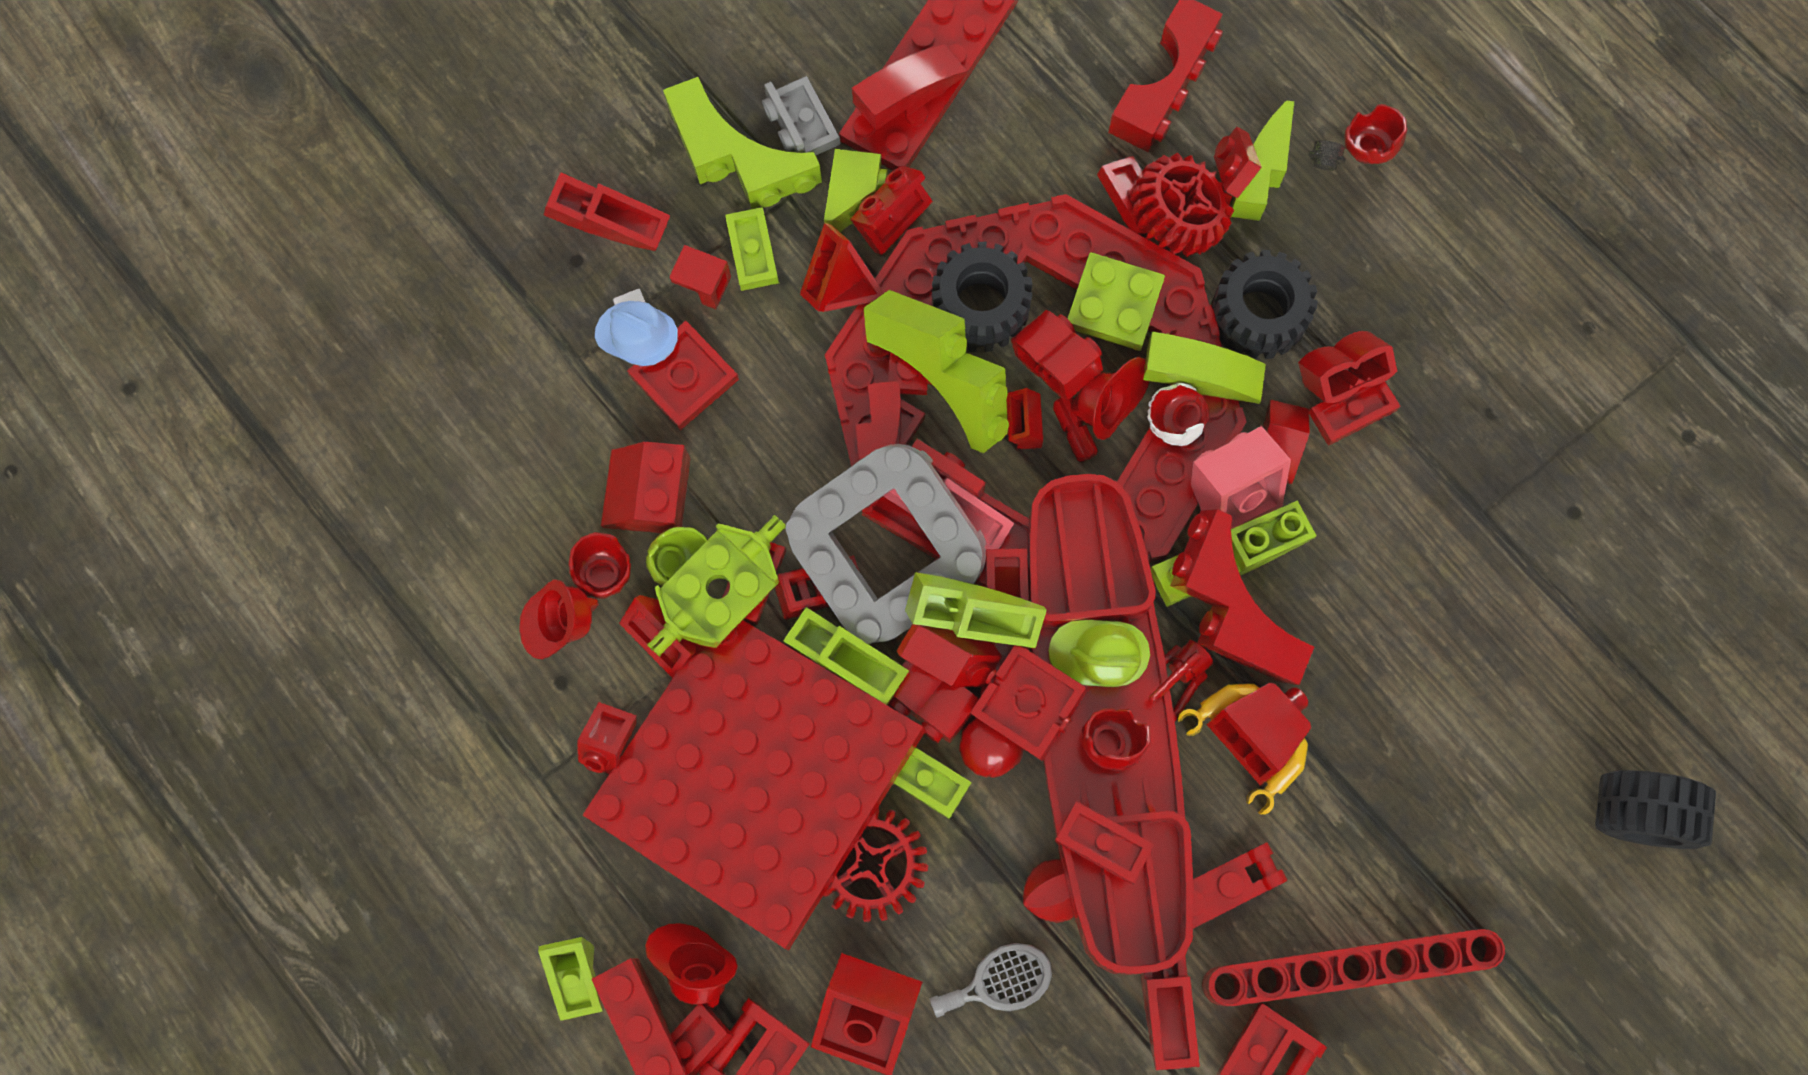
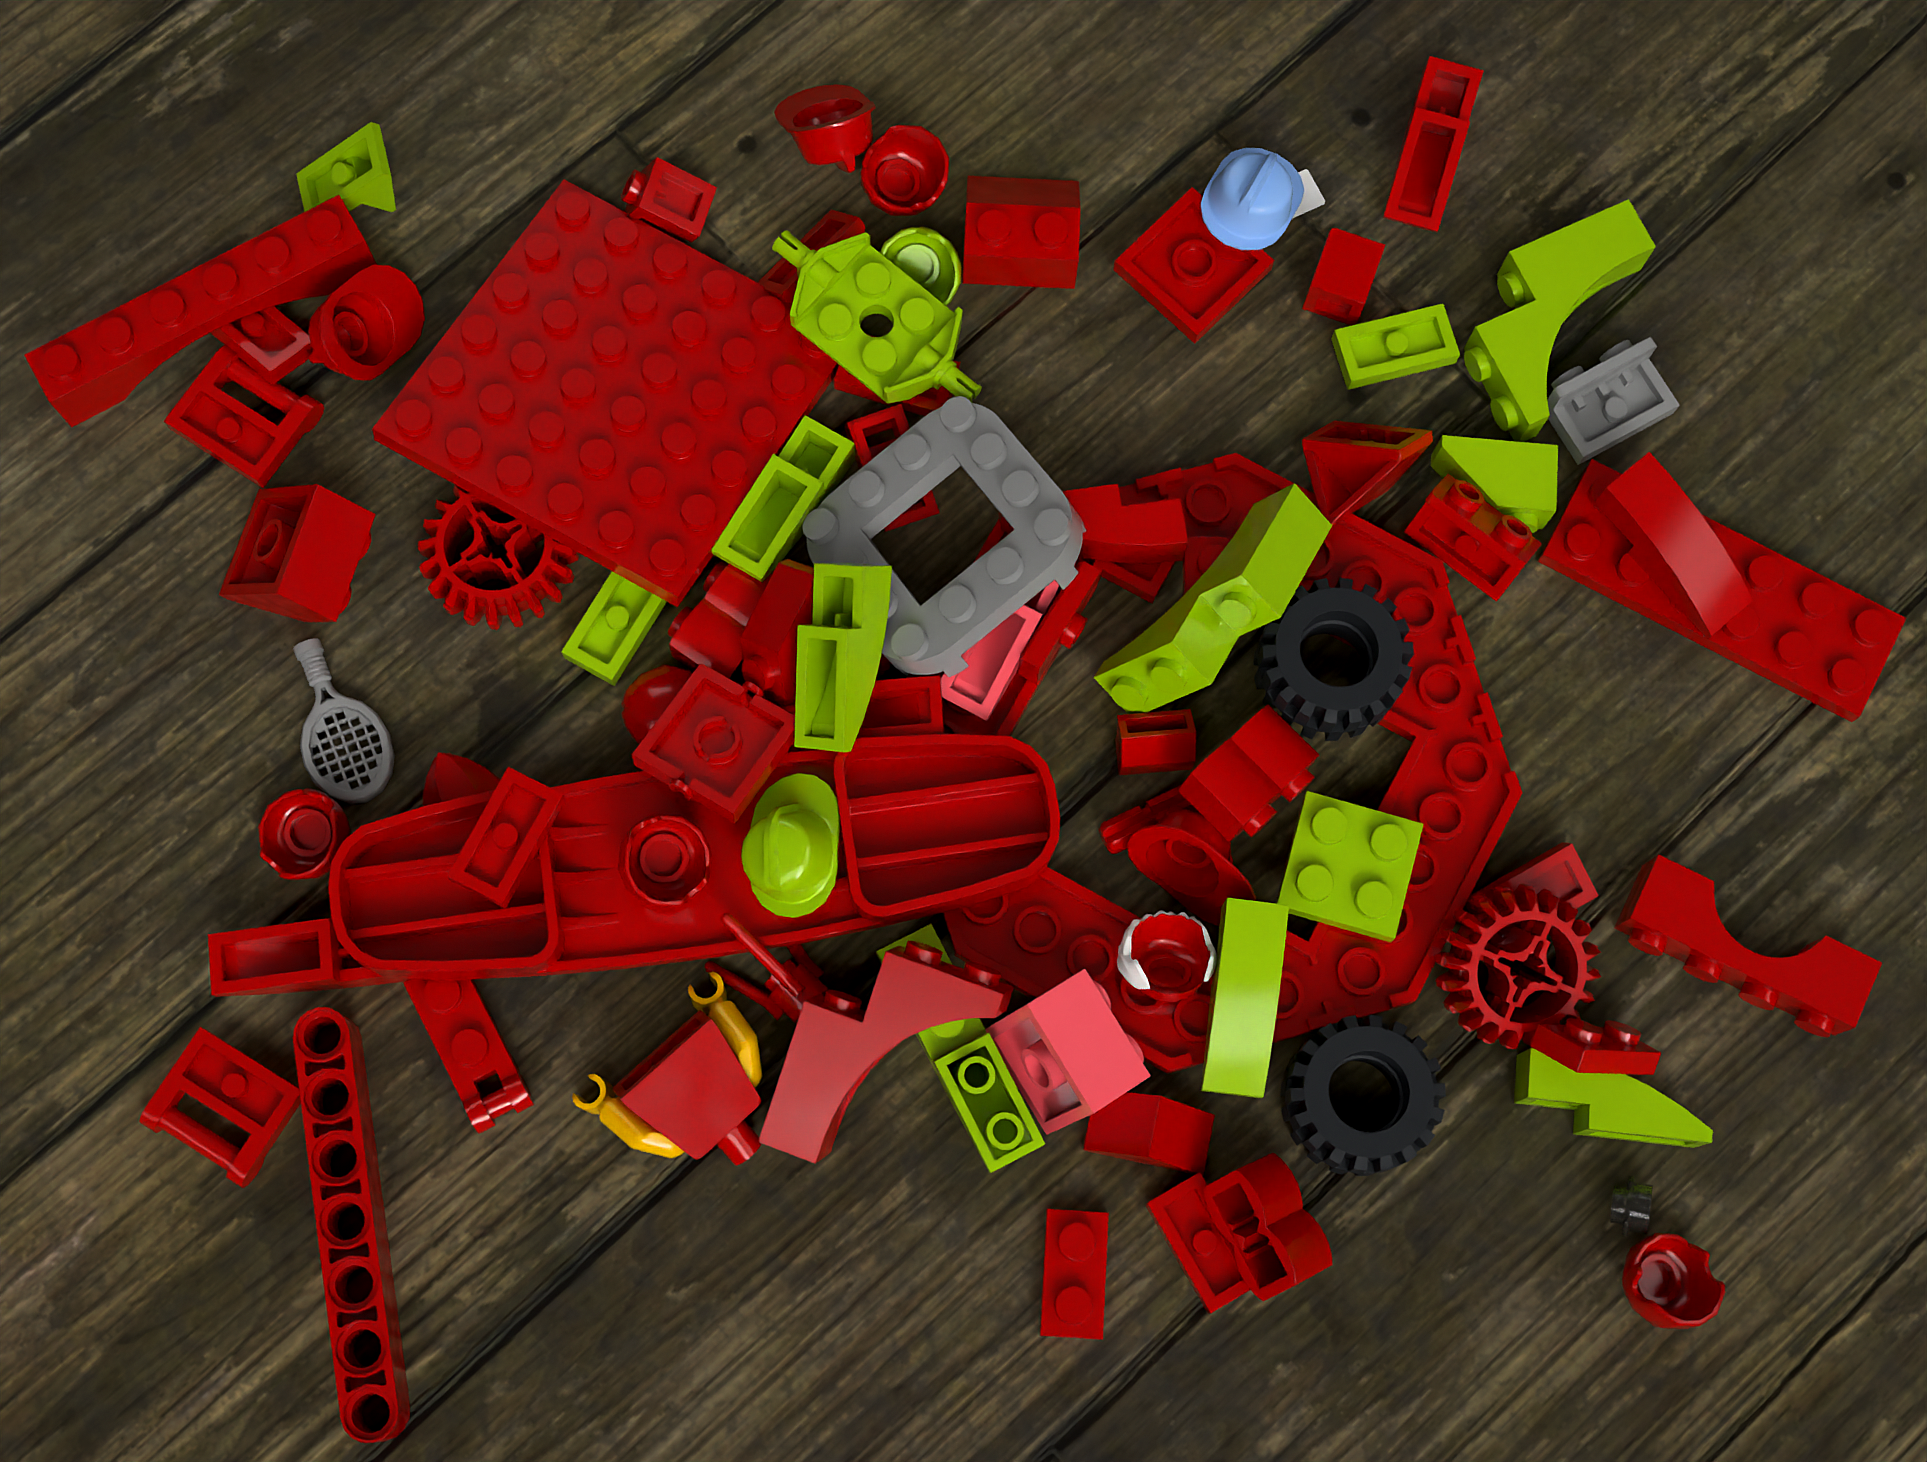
camera: 80 degrees right, 0 degrees up
none -> red hair [258,788,351,880]
none -> red plate [1039,1209,1109,1340]

